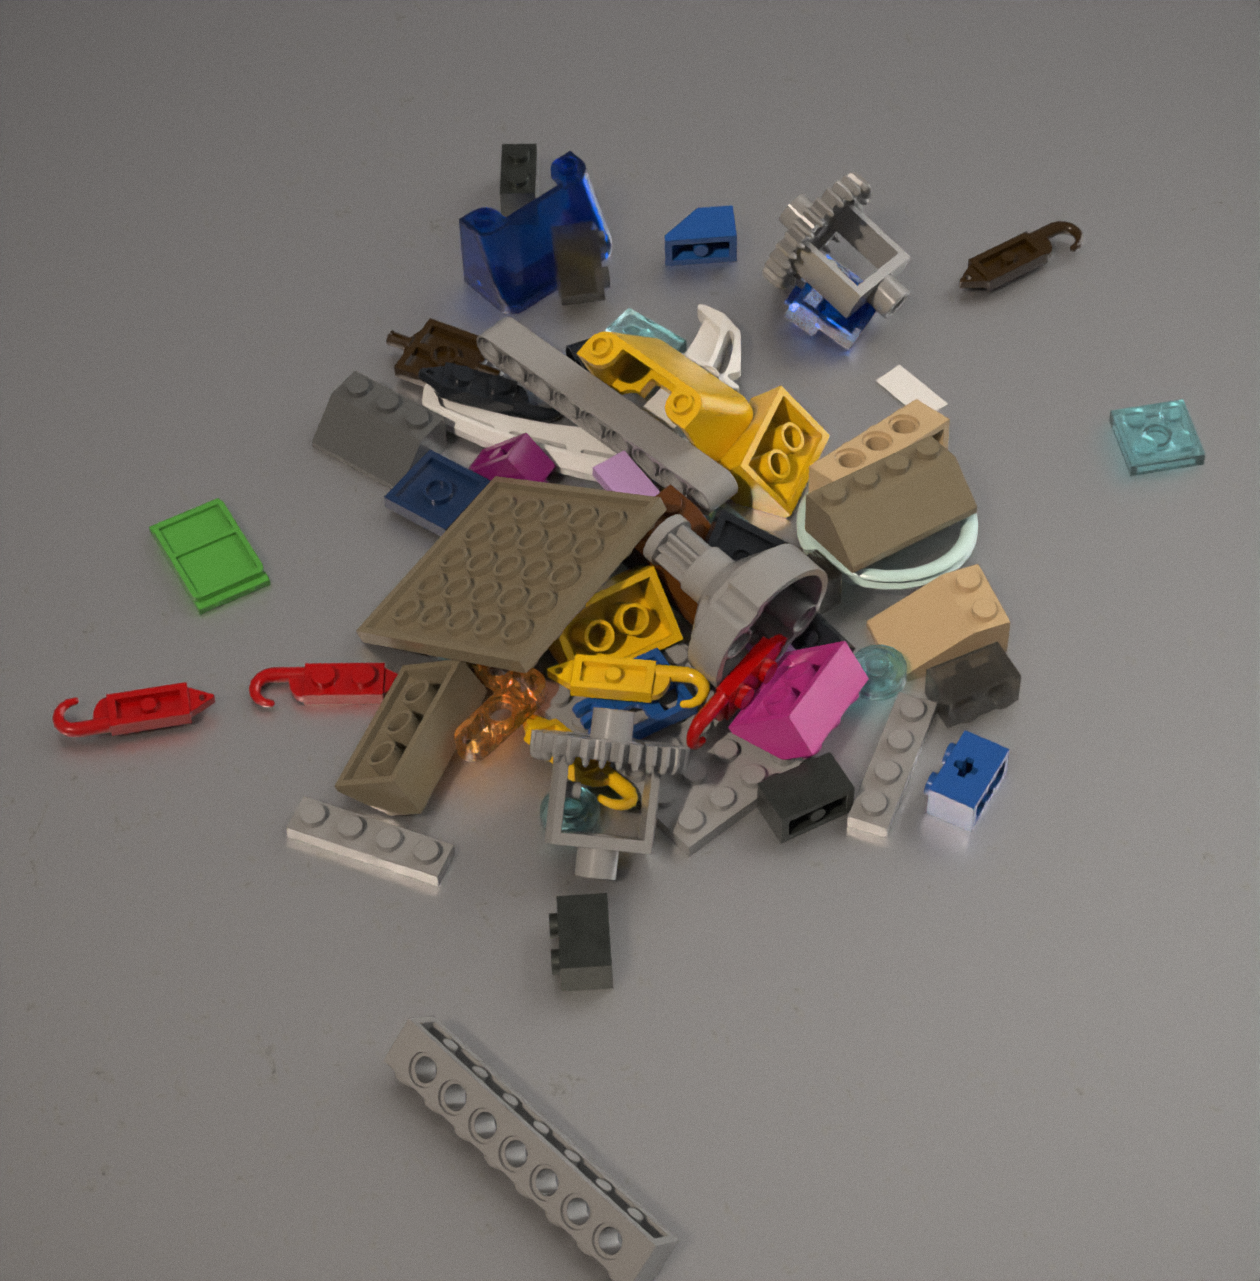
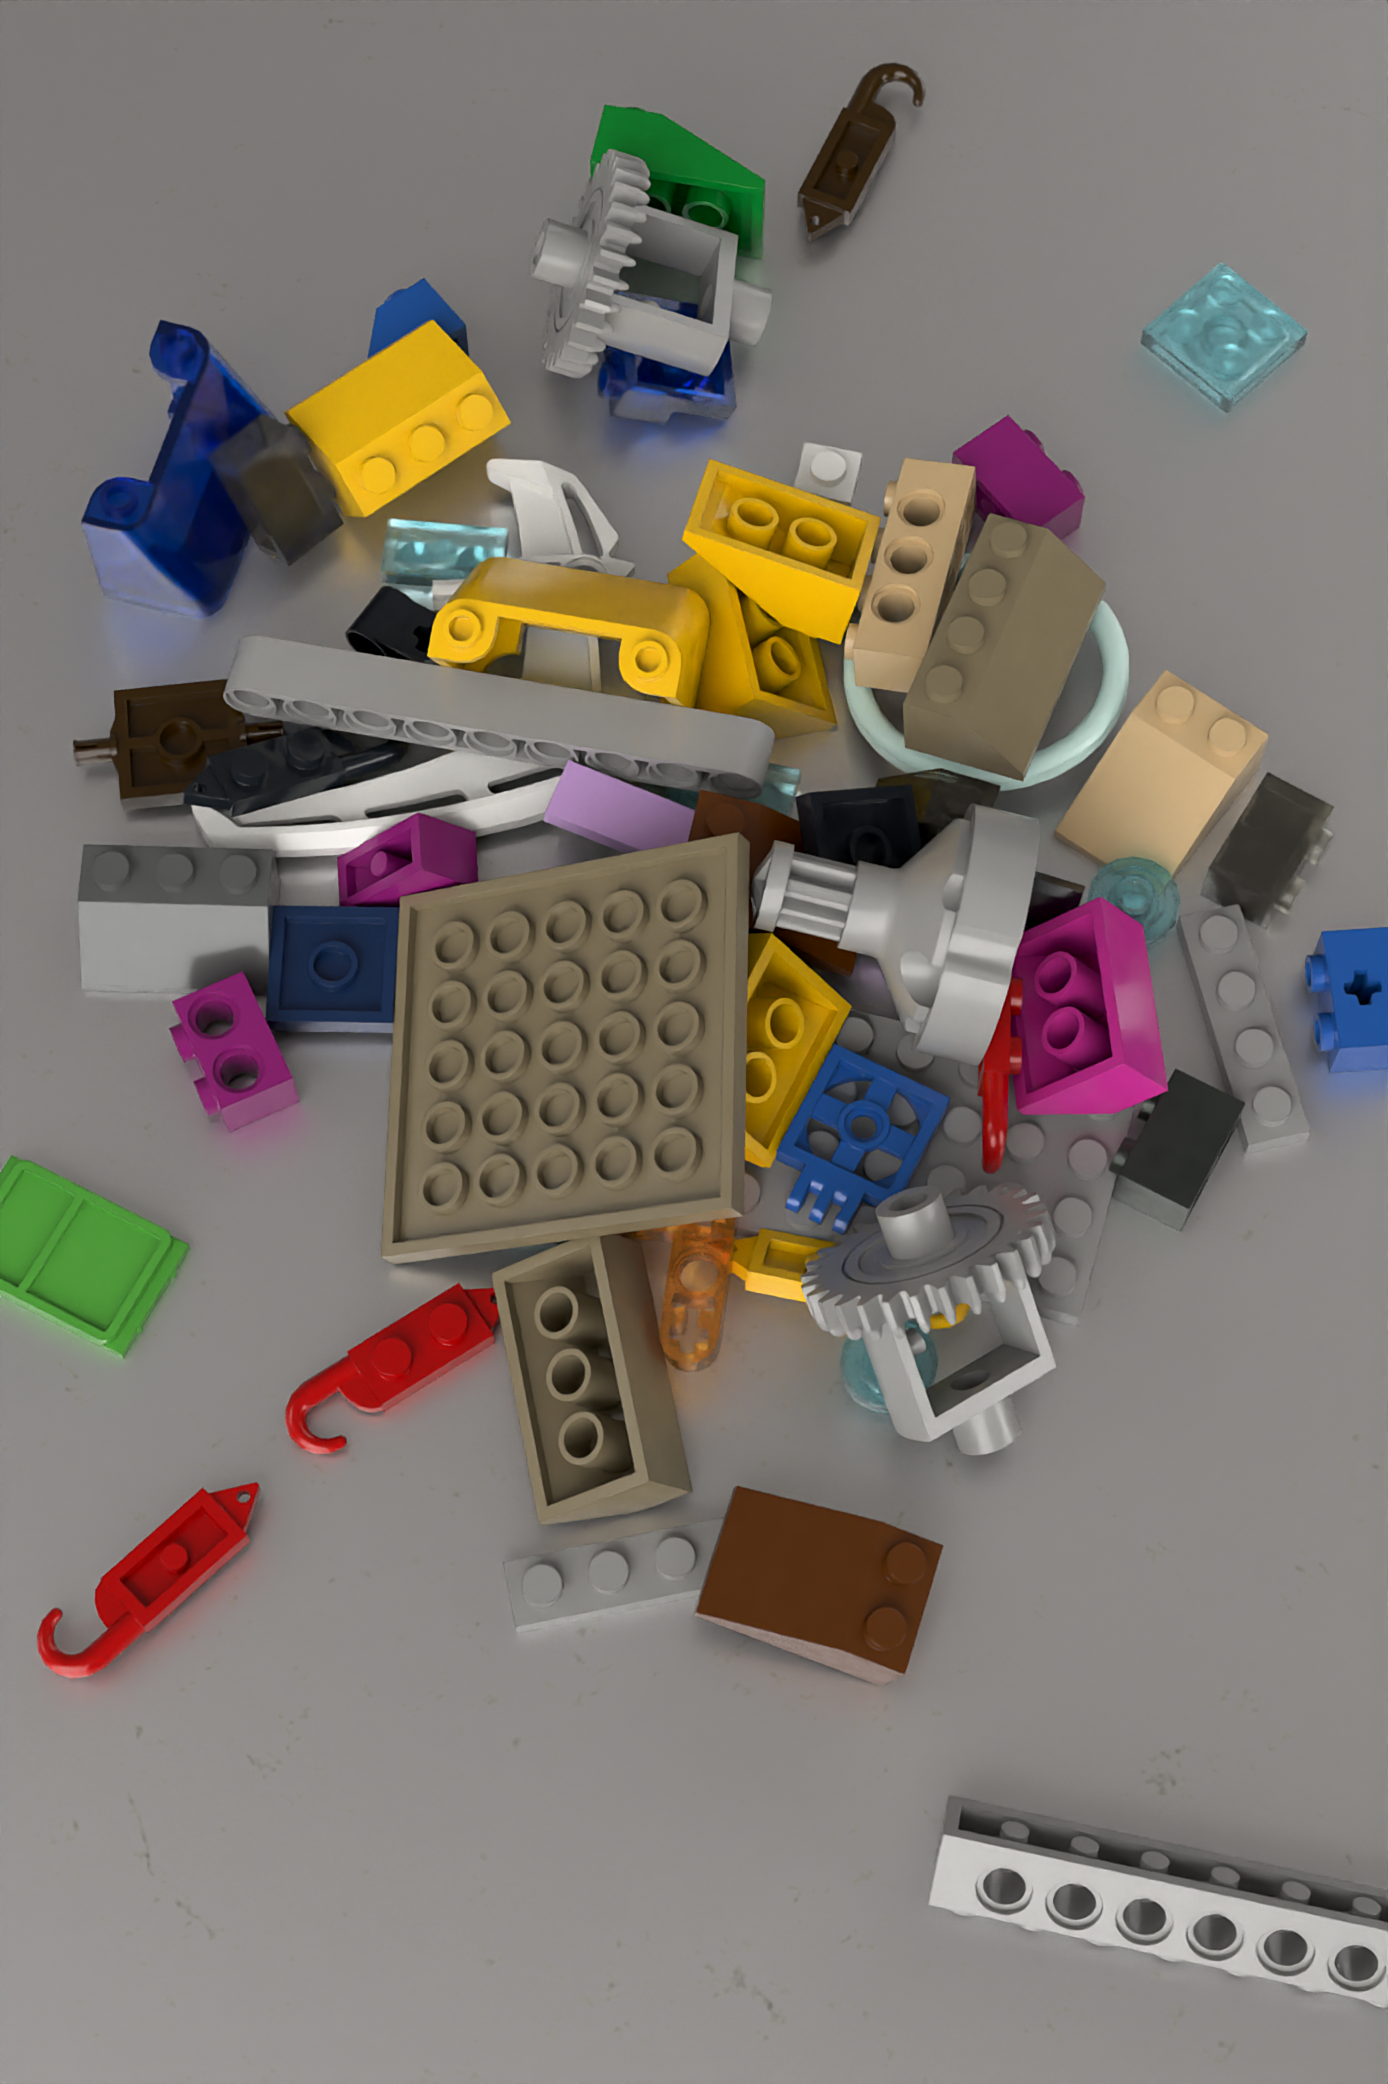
camera: 35 degrees left, 15 degrees up
pearl dark grey brick [500,144,539,224] -> none
yellow plate [547,654,710,708] -> none
pearl dark grey brick [549,893,613,991] -> none
white sticker [875,364,948,411] -> none
none -> magenta brick [169,971,299,1132]
none -> yellow slope [284,319,511,517]
none -> green slope [590,105,766,260]
none -> yellow slope [681,459,881,645]
none -> reddish brown slope [693,1486,944,1686]
none -> white plate [794,442,863,507]
none -> magenta brick [952,415,1085,540]

